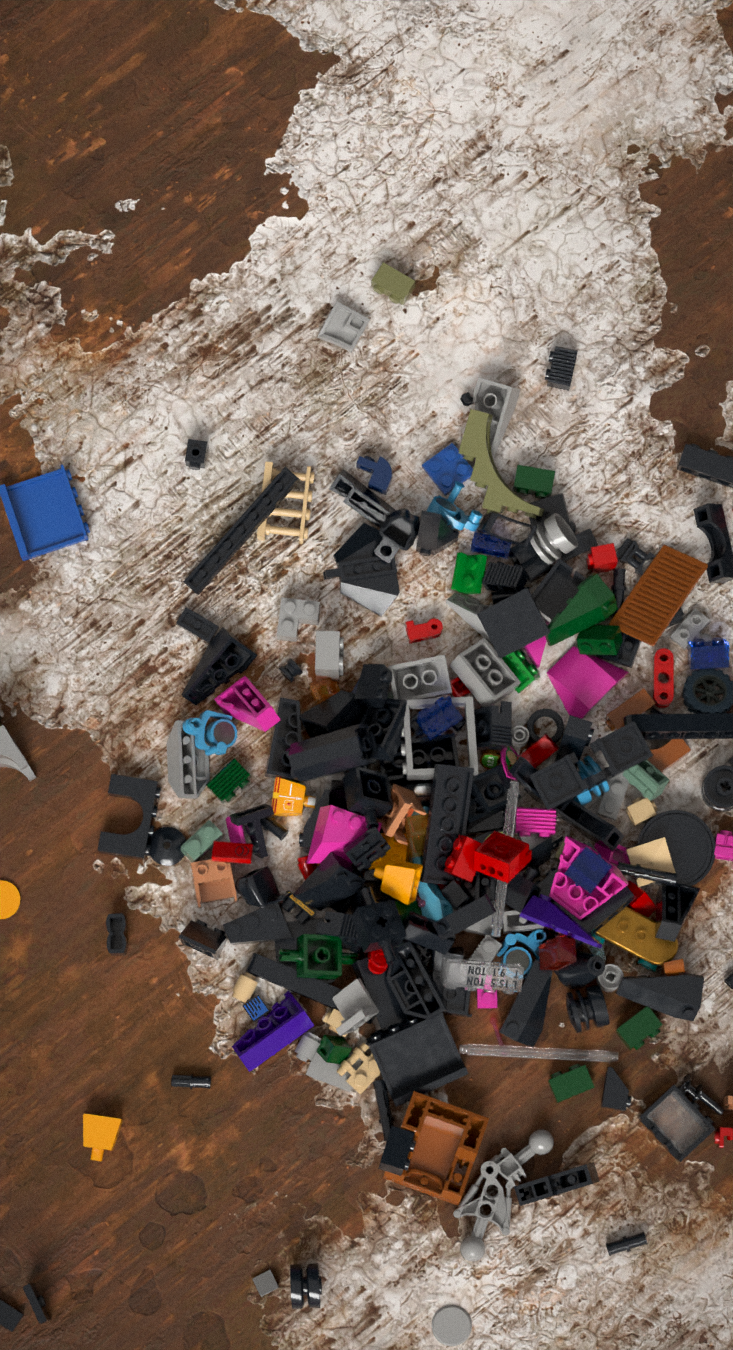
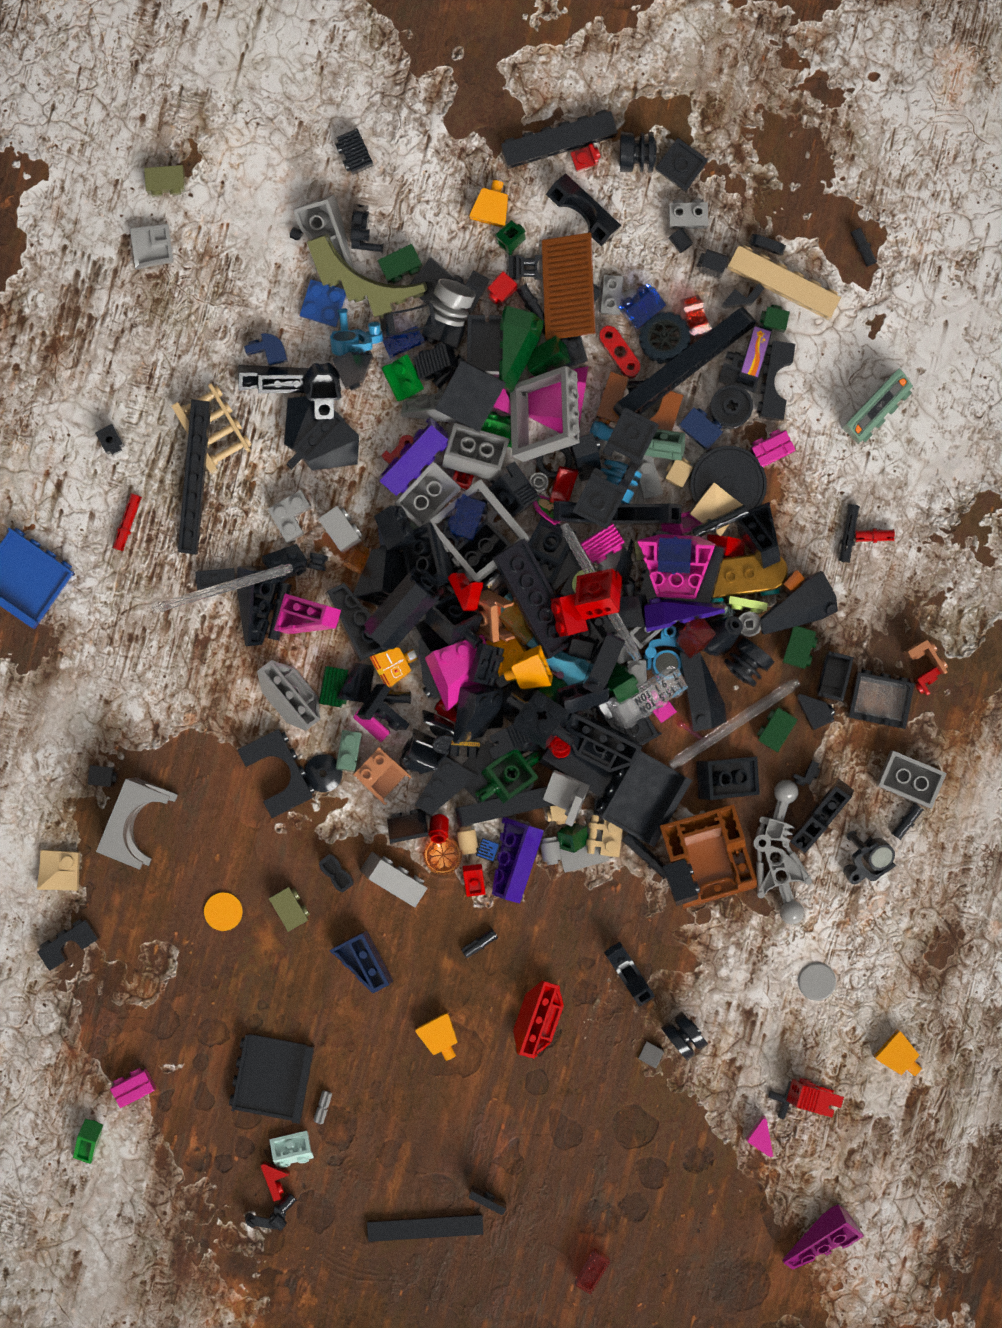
camera: 35 degrees left, 10 degrees up
dark azure piece [182,710,237,756] -> none
red tile [211,841,253,864] -> none
tile [480,749,501,769] -> none
black piece [681,1074,725,1115] -> none
none -> red pin [112,493,142,551]
none -> clear piece [152,564,293,613]
none -> black bracket [262,544,307,584]
none -> black pin [268,582,292,641]
none -> olive brick [269,886,310,932]
none -> dark blue wedge [329,930,393,993]
none -> black wing [337,663,375,703]
none -> black piece [350,204,384,254]
none -> light grey wedge [360,851,427,907]
none -> dark purple wedge [379,417,449,496]
none -> black piece [412,710,455,754]
none -> clear orange dish [424,837,462,875]
none -> red brick [429,814,449,844]
none -> red slope [448,573,483,611]
none -> red slope [462,864,486,897]
none -> light orange torso [470,180,508,228]
none -> dark green brick [495,220,526,256]
none -> light grey window [510,366,580,462]
none -> red wedge [513,980,564,1059]
none -> dark azure cone [589,421,614,441]
none -> black arch [604,942,656,1007]
none -> dark green brick [607,662,639,704]
none -> dark blue brick [678,407,723,451]
none -> black slope [696,756,760,800]
none -> yellowish green plate [726,596,768,614]
none -> black bracket [791,760,821,786]
none -> black piece [816,651,854,702]
none -> black piece [843,831,896,885]
none -> light grey brick [875,750,947,809]

